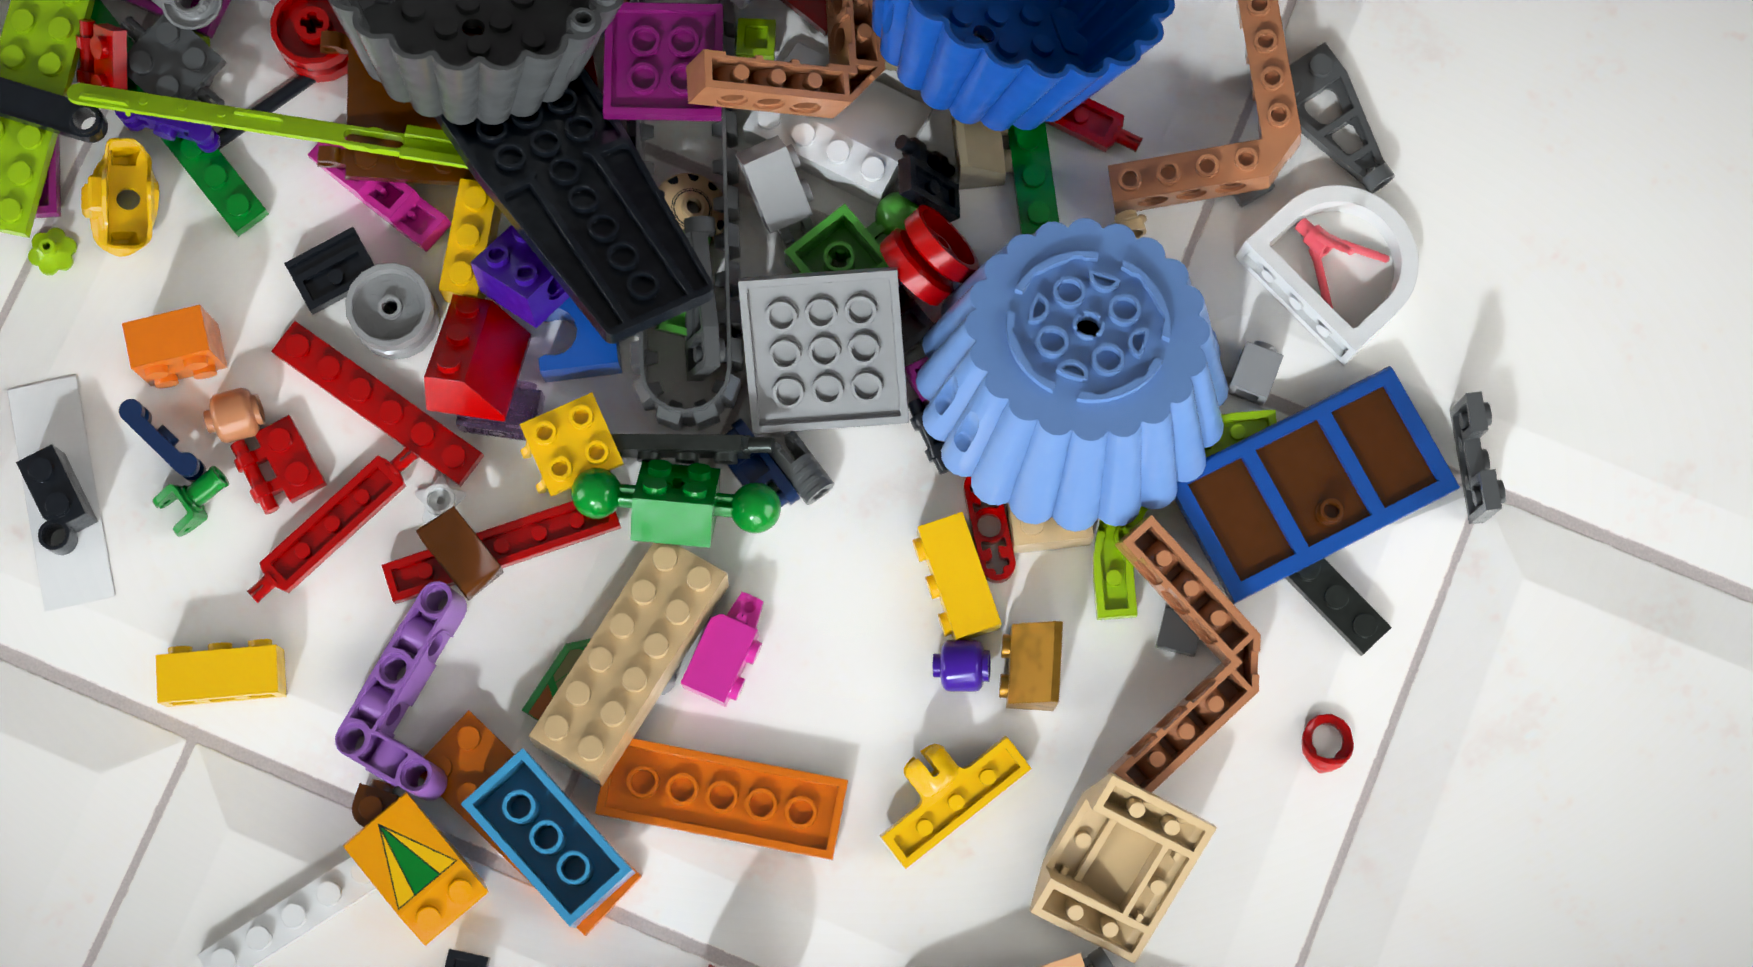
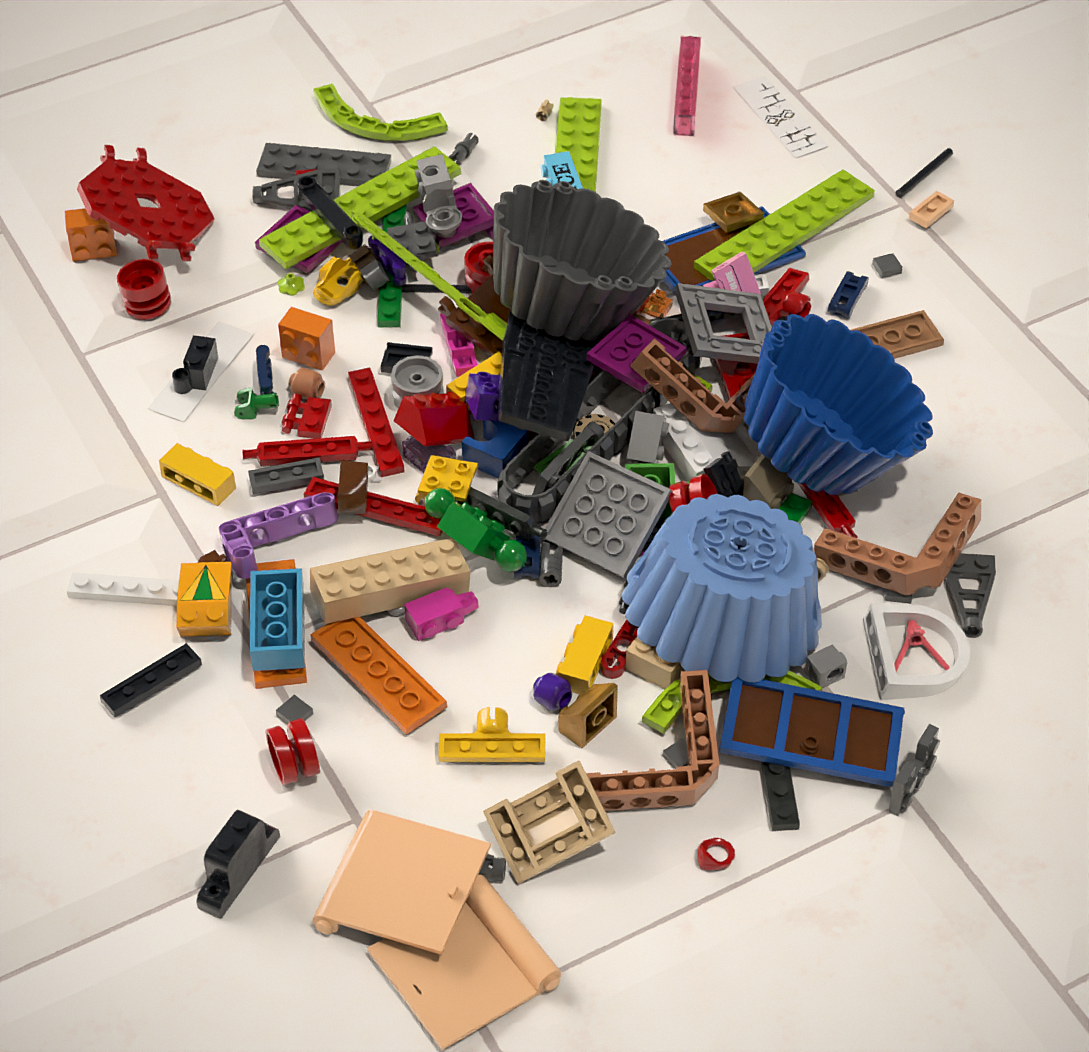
camera: 40 degrees right, 30 degrees down
red plate [76,19,127,90] -> none
none -> dark grey plate [248,458,324,494]
none -> dark grey tile [276,694,313,724]
none -> leg [348,244,390,291]

